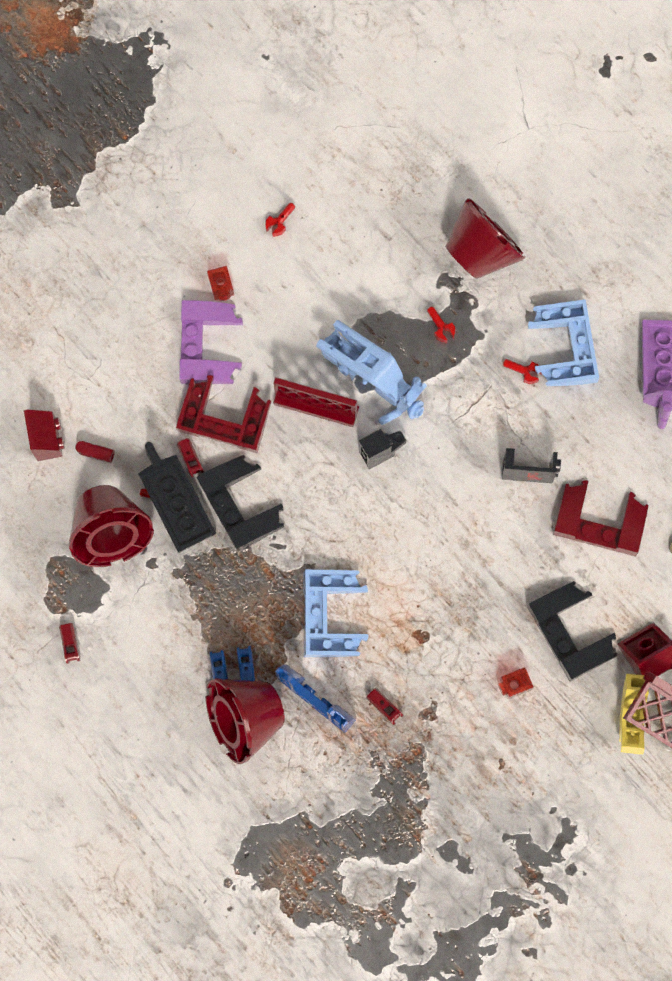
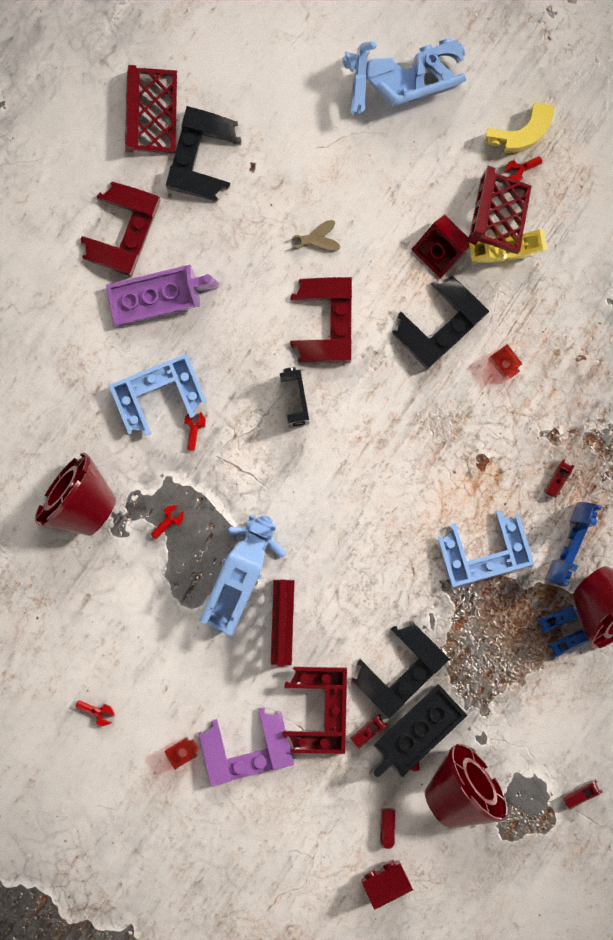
camera: 110 degrees left, 10 degrees up
black hinge [359,429,406,470] -> none

